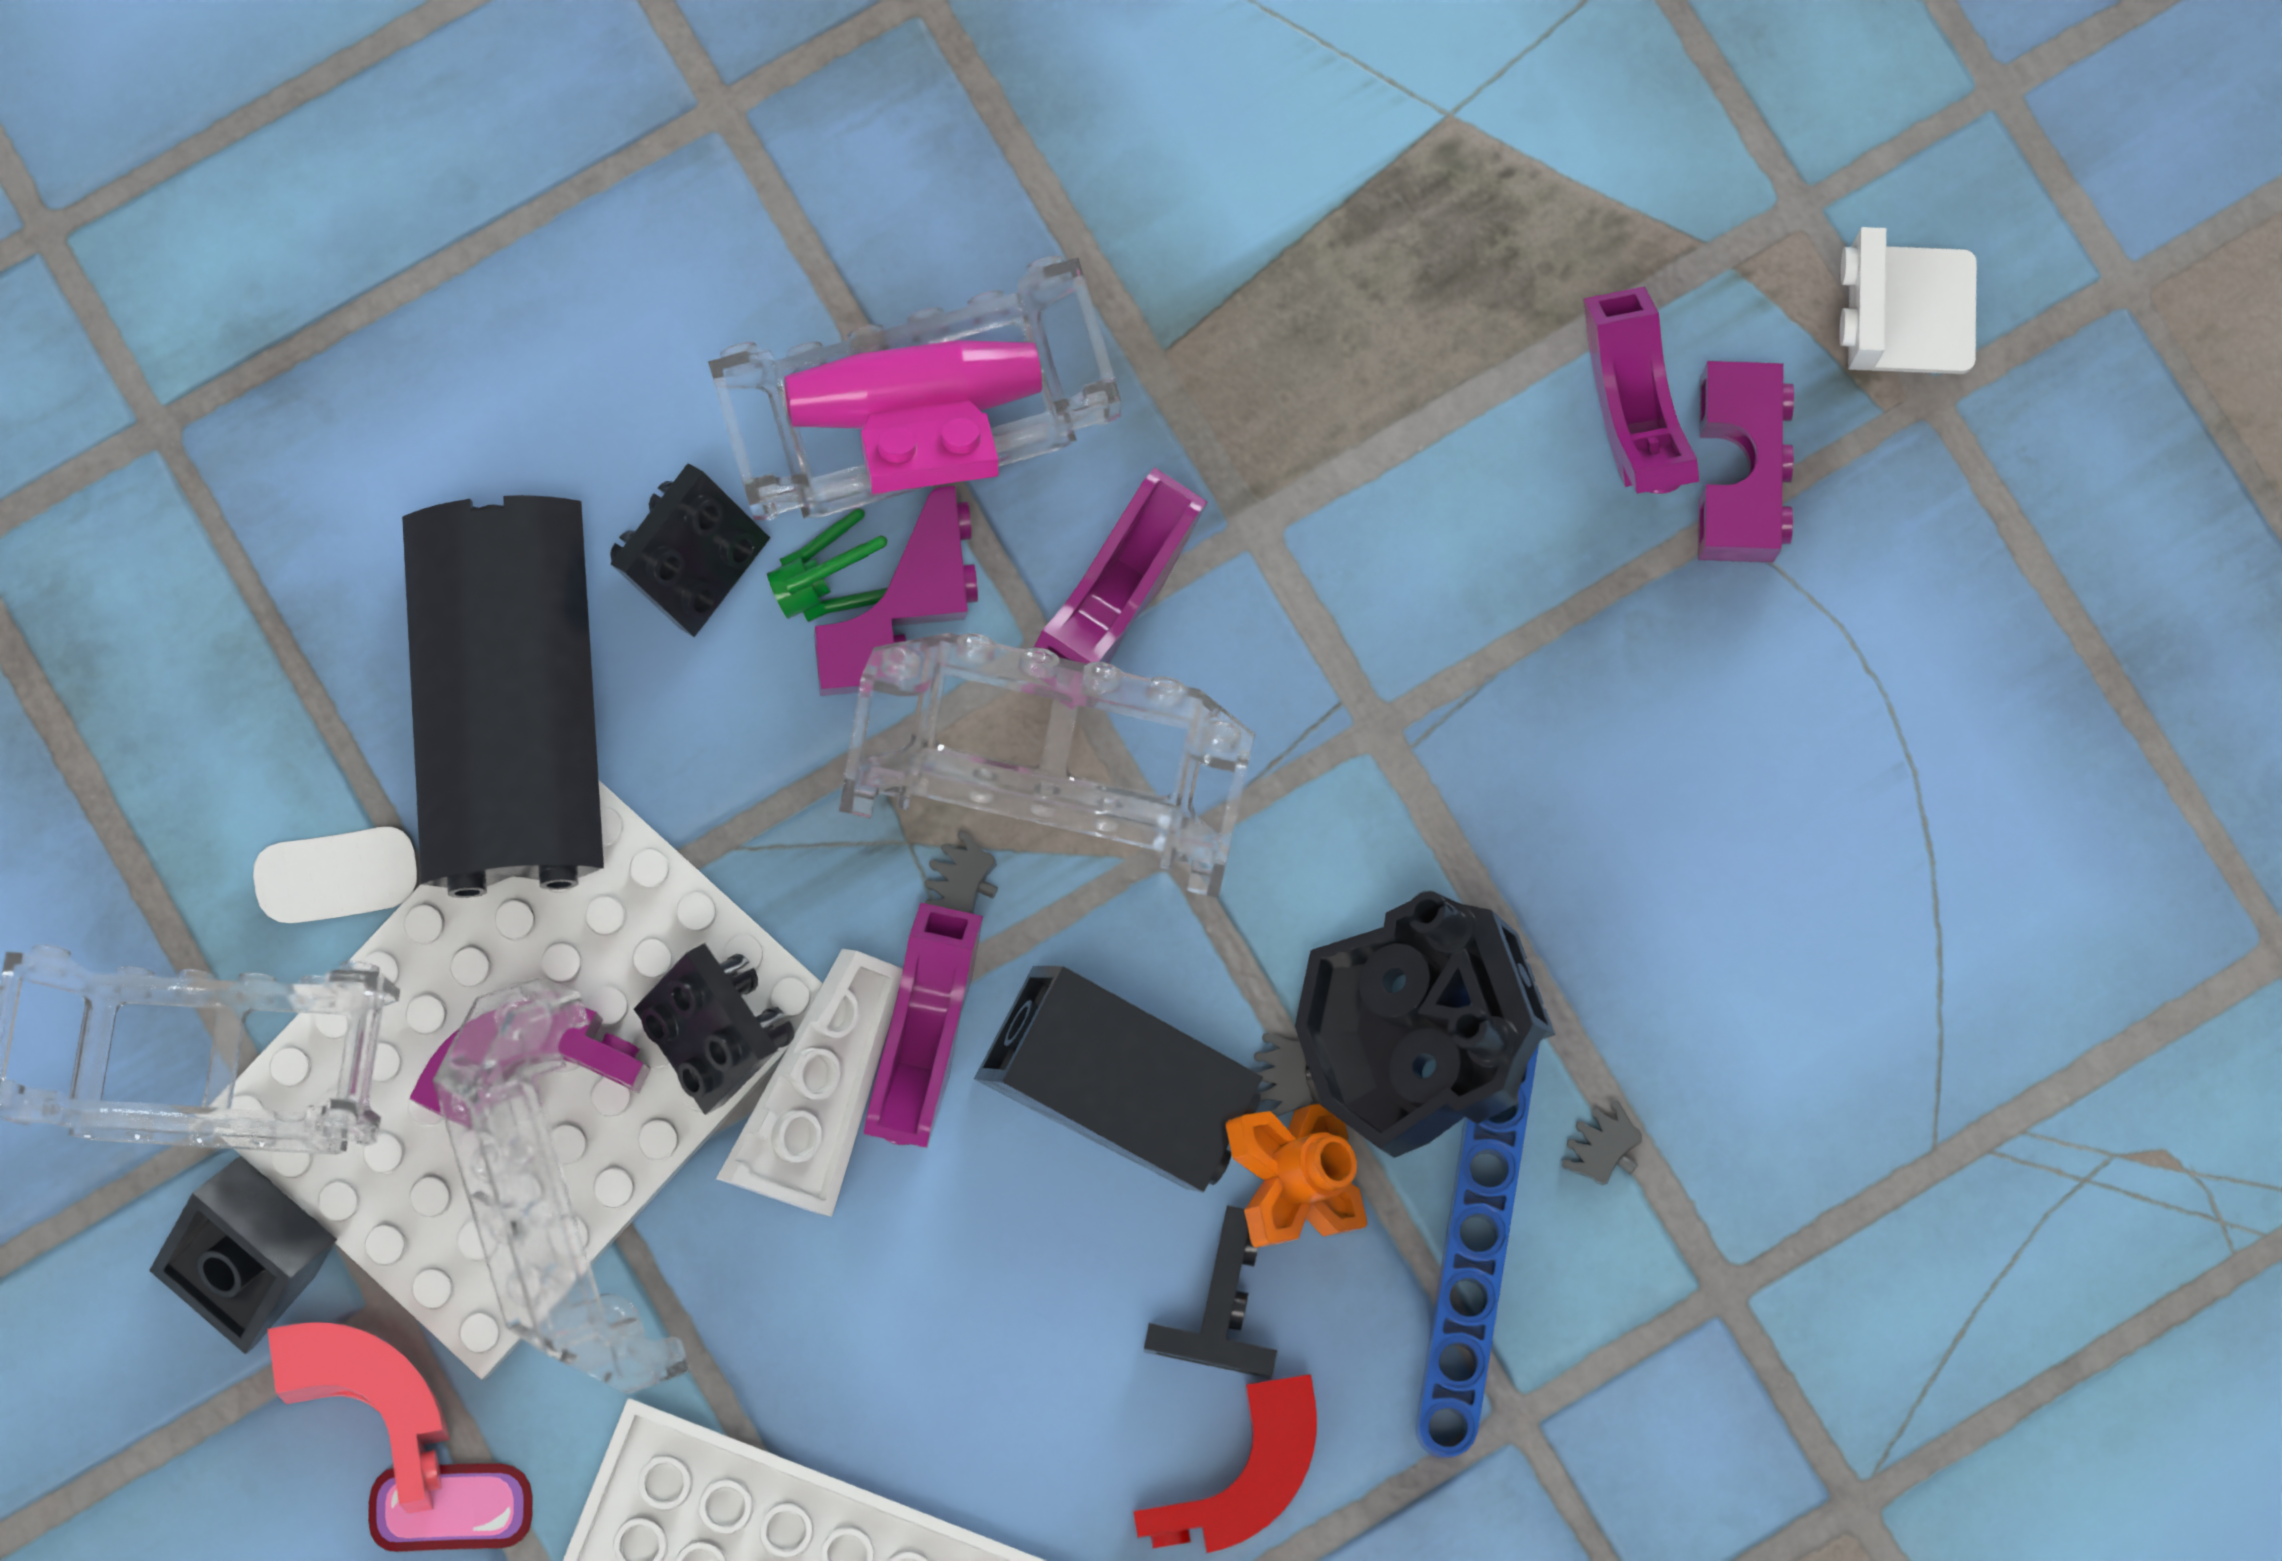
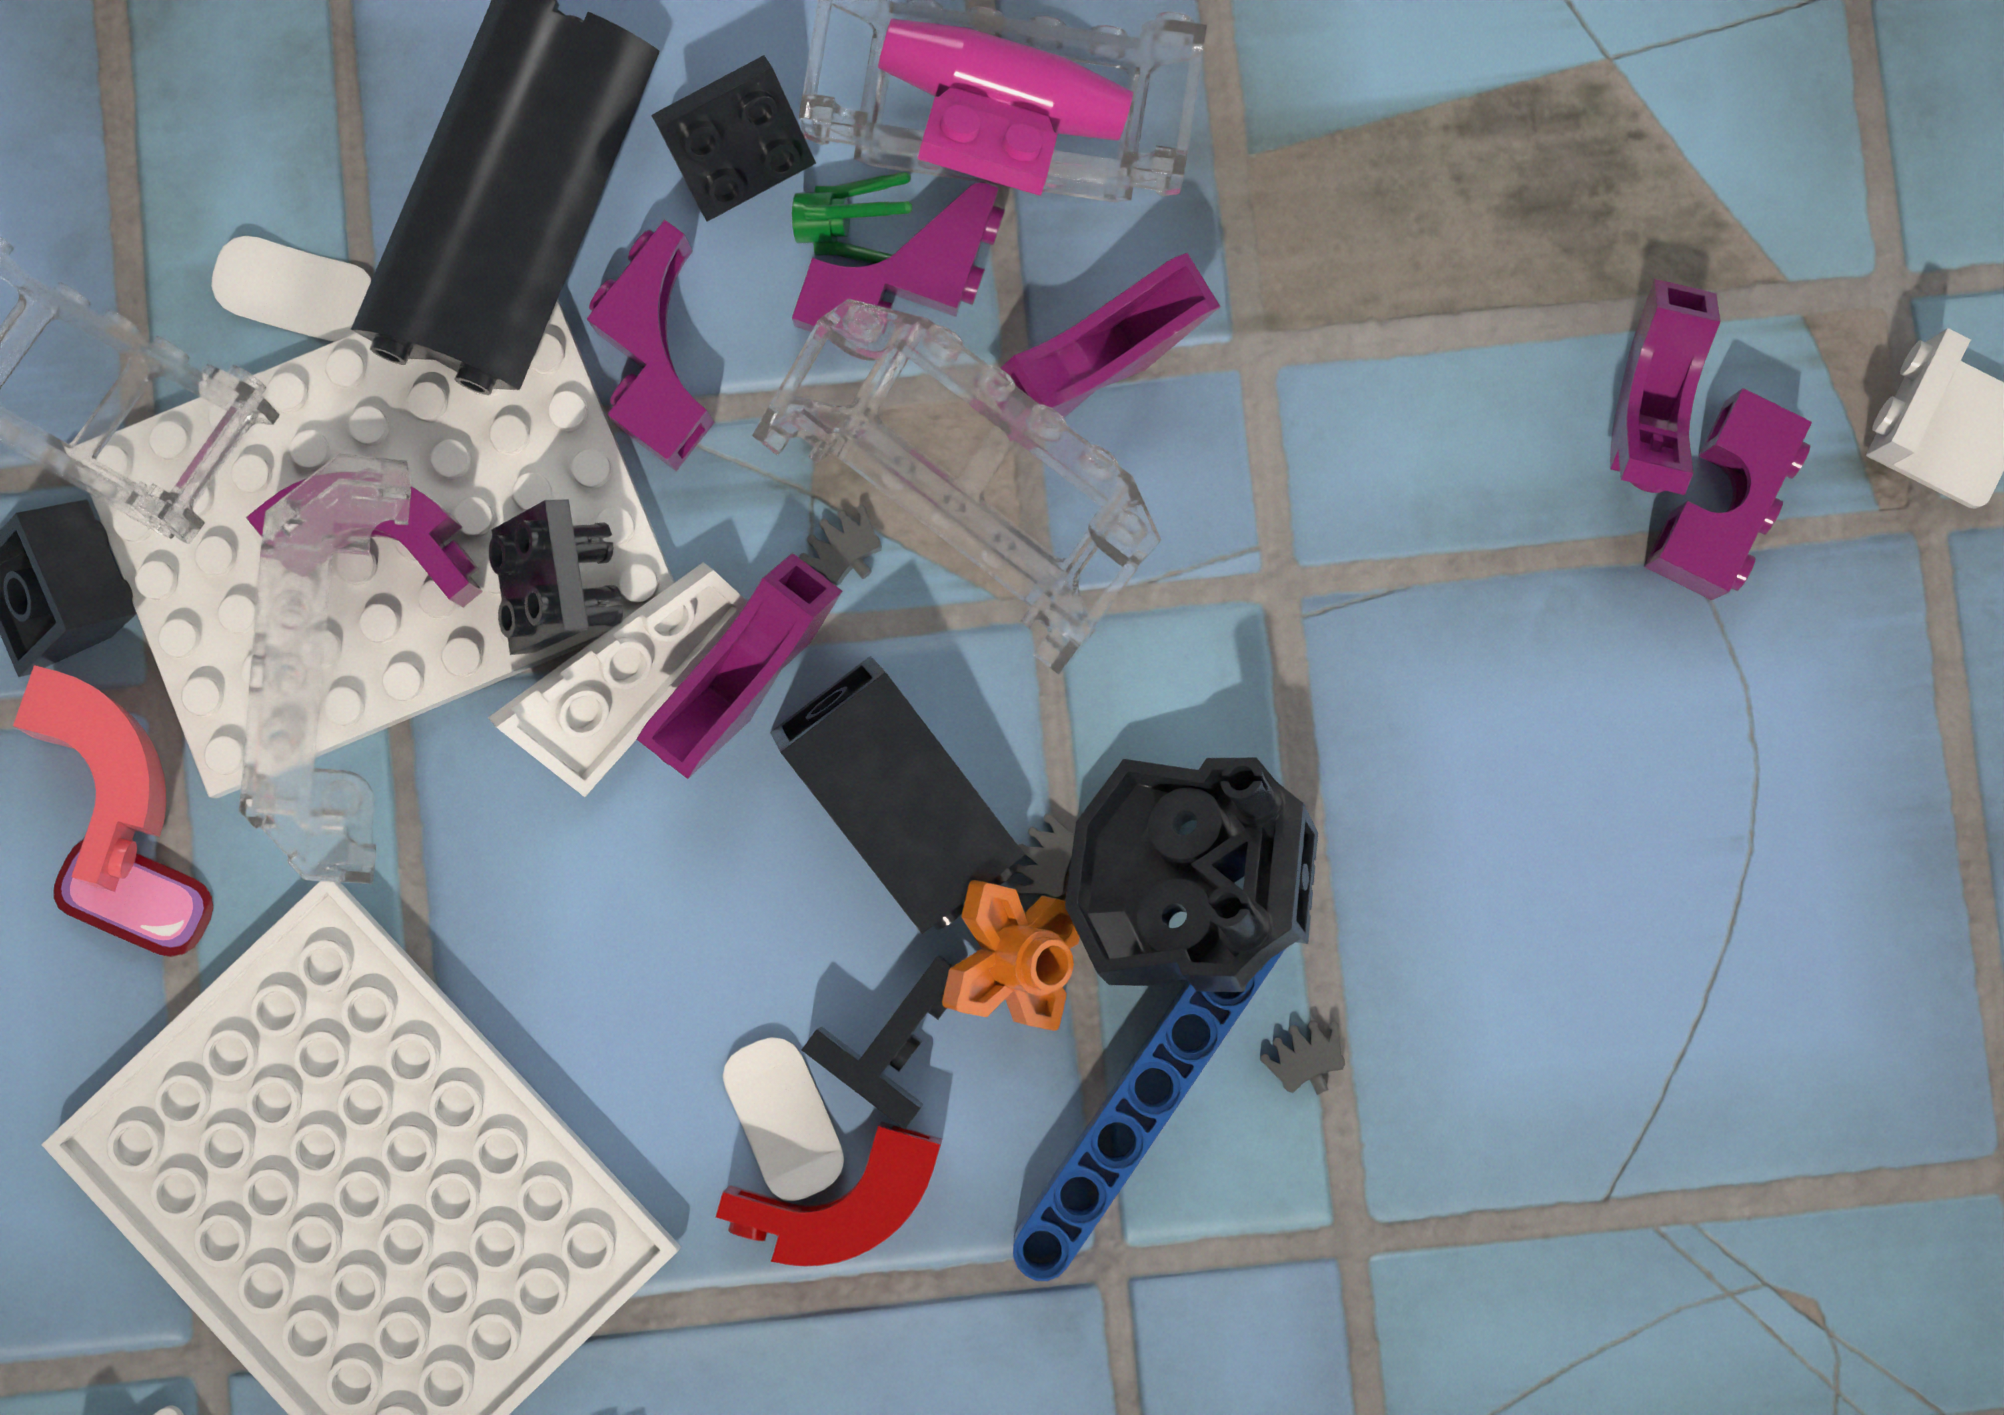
camera: 30 degrees right, 5 degrees up
none -> magenta arch [587,219,715,471]
none -> white sticker [723,1037,844,1201]

